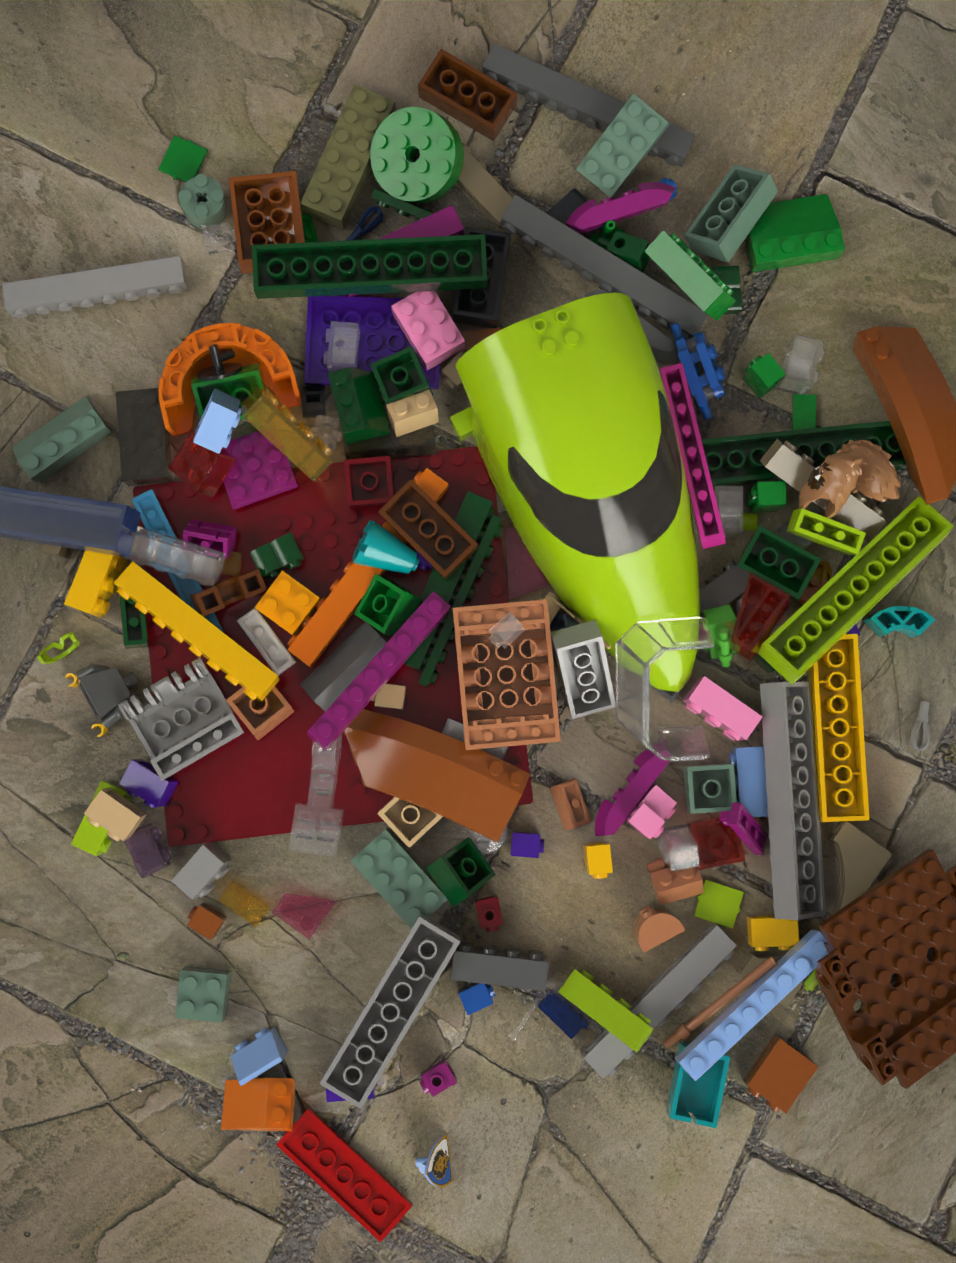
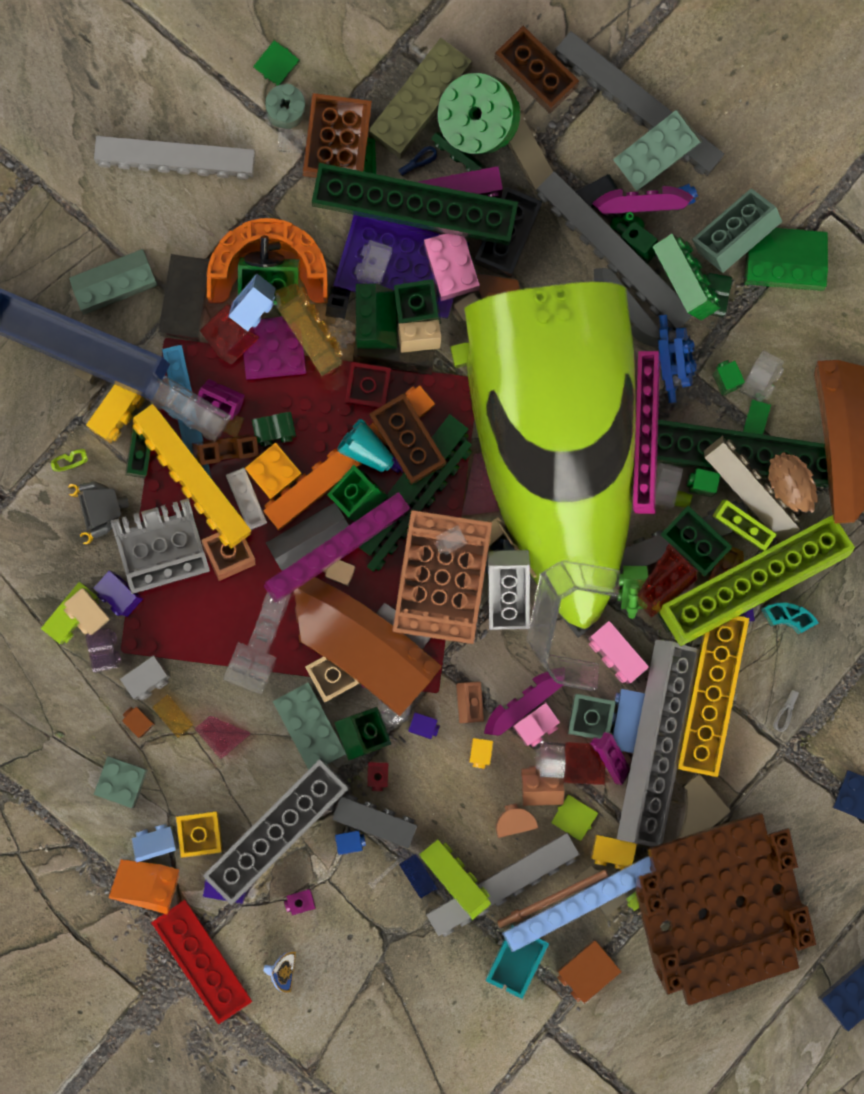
camera: 10 degrees right, 0 degrees up
medium nougat head [799,452,862,518] -> none
none -> yellow brick [176,811,223,858]

